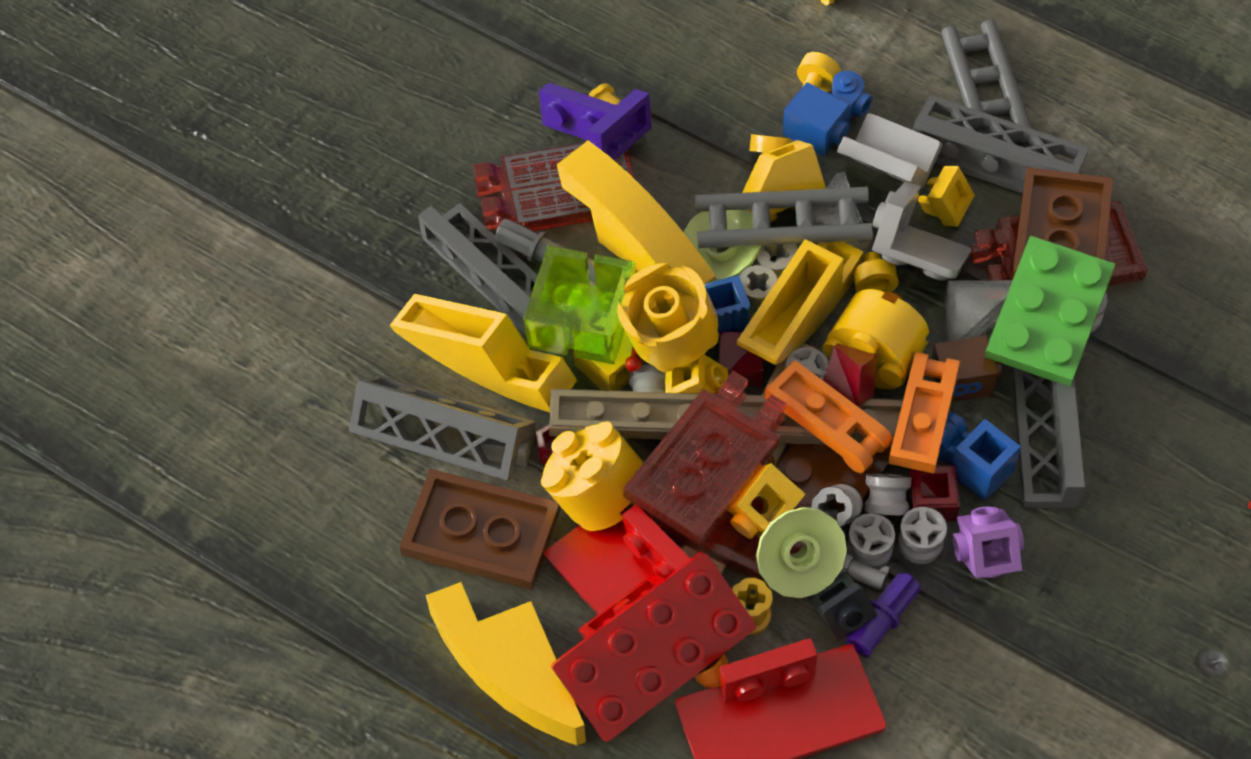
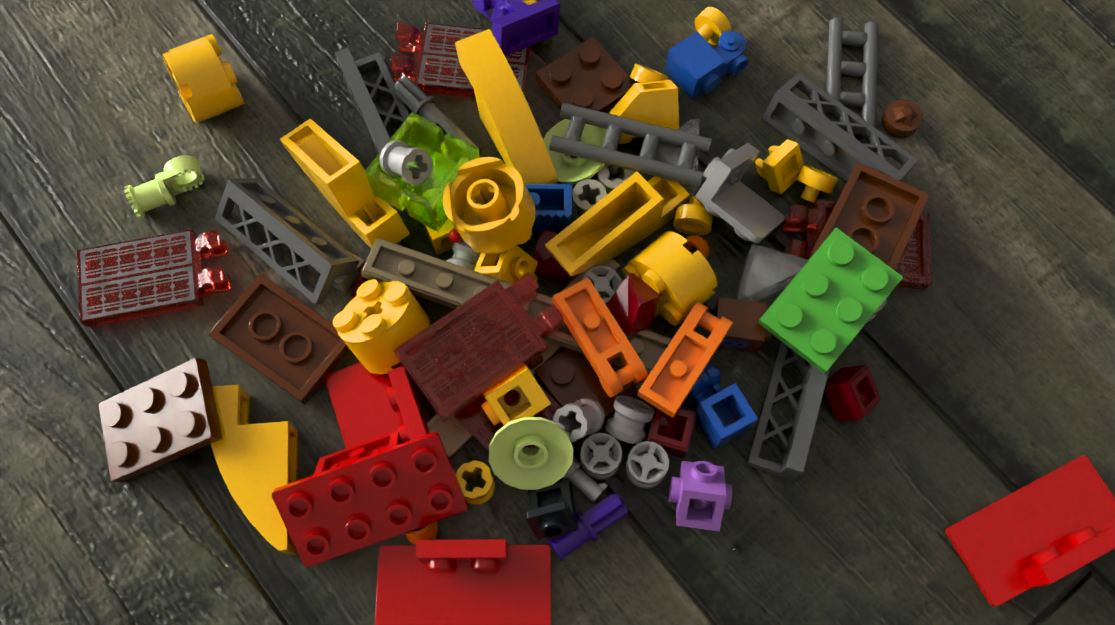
camera: 15 degrees right, 10 degrees up
light grey panel [837,113,942,190] -> none
none -> clear red tile [77,229,231,327]
none -> plate [98,358,223,482]
none -> yellowish green connector [124,155,205,219]
none -> yellow brick [161,34,244,123]
none -> light grey bush [380,140,433,185]
none -> reddish brown plate [536,36,634,113]
none -> yellow tile [796,164,838,203]
none -> dark red slope [824,364,881,421]
none -> reddish brown tile [882,99,923,138]

